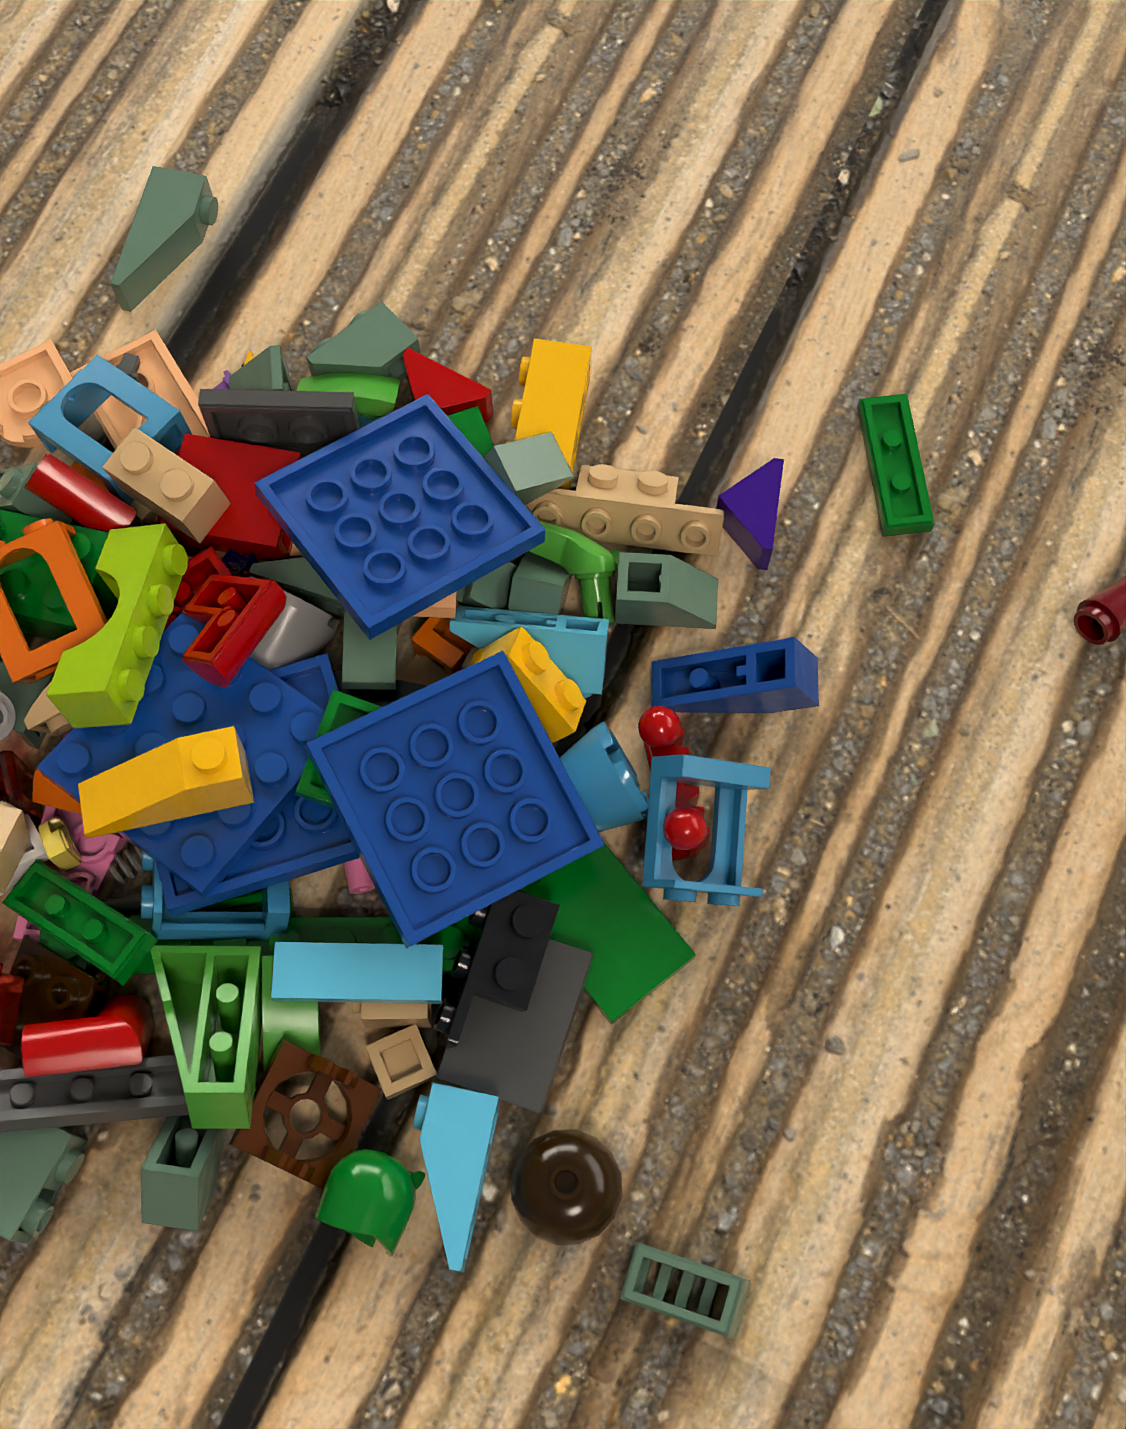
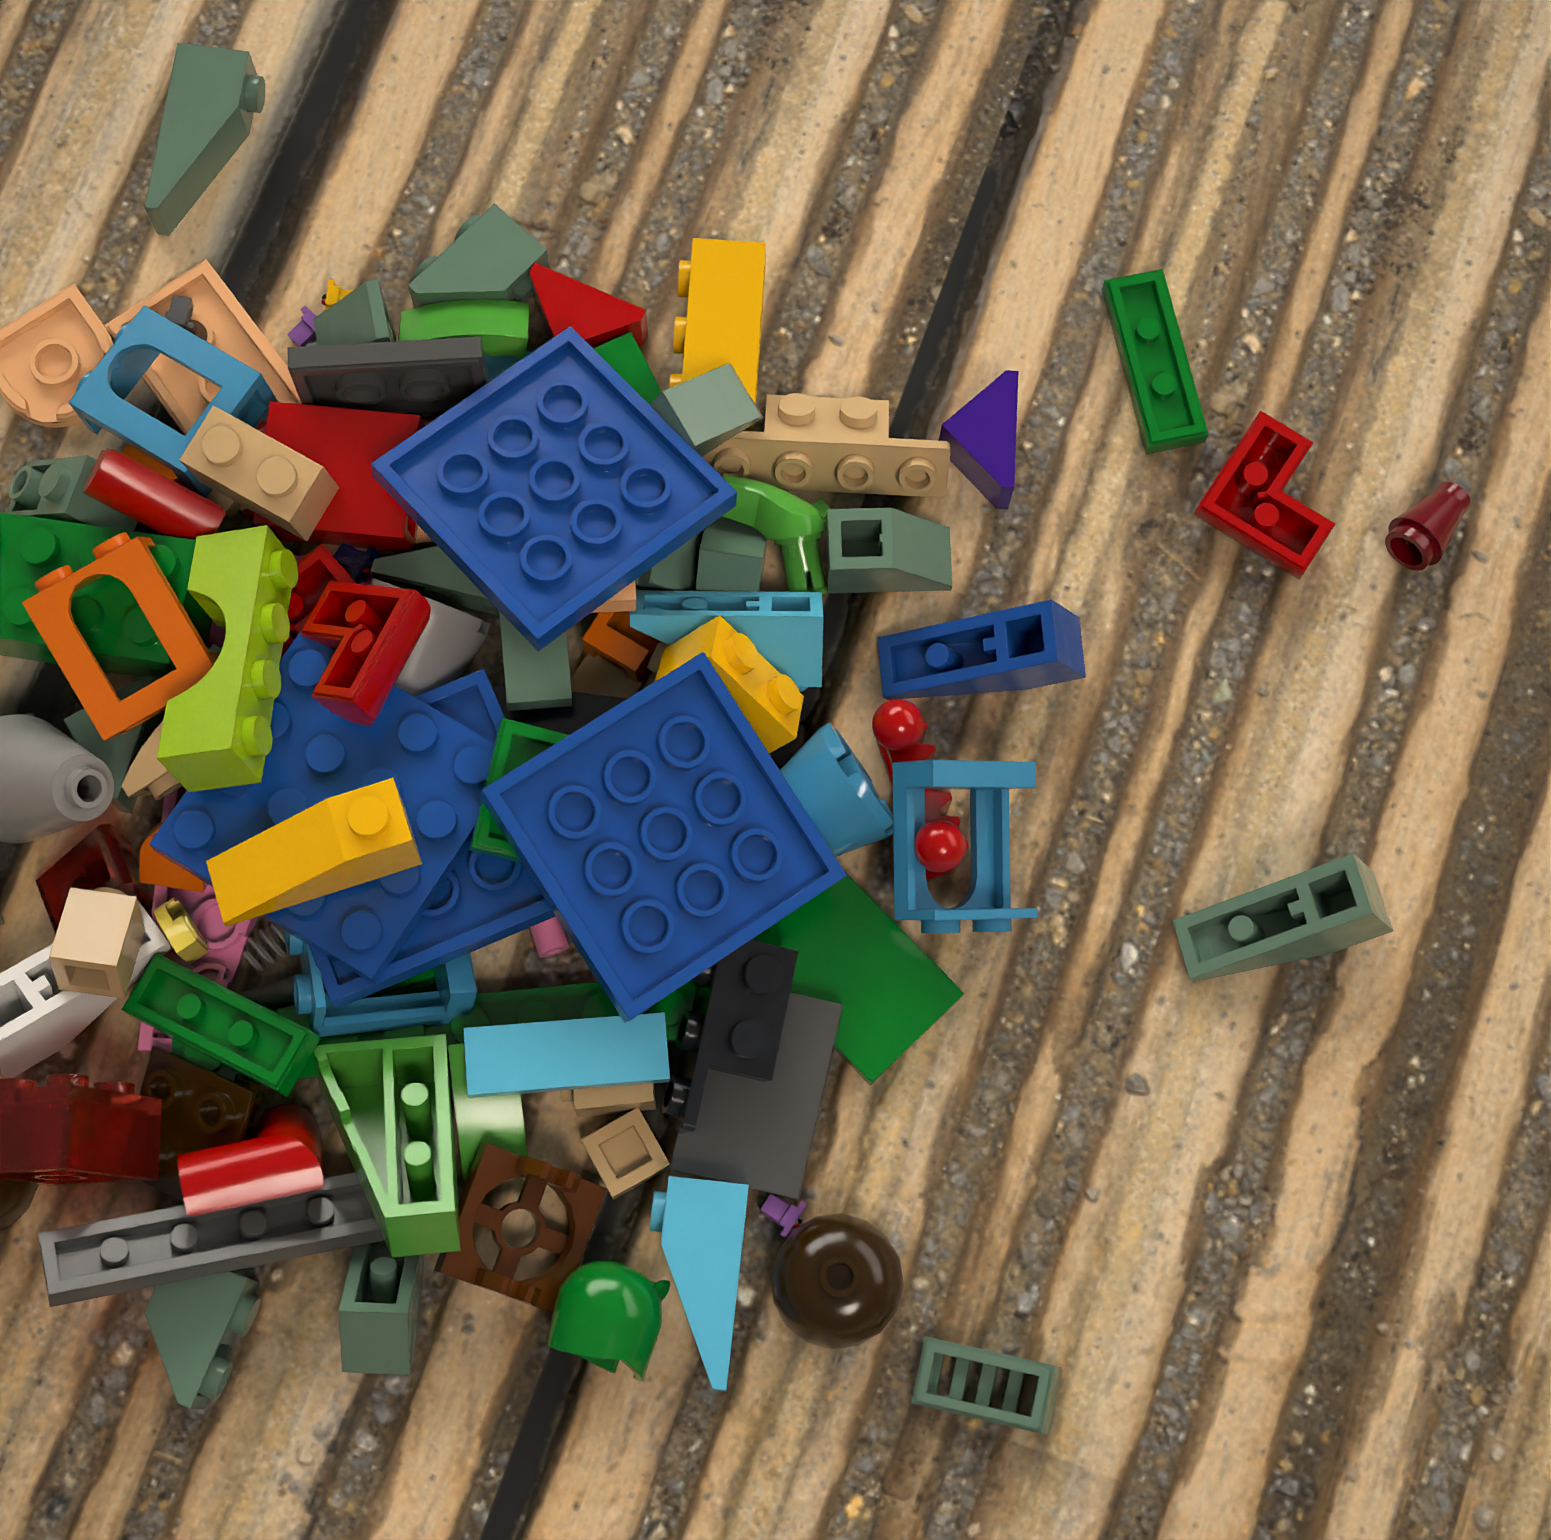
camera: 10 degrees left, 5 degrees up
none -> medium lavender piece [760,1194,807,1239]
none -> sand green slope [1172,853,1393,982]
none -> red brick [1194,410,1335,580]

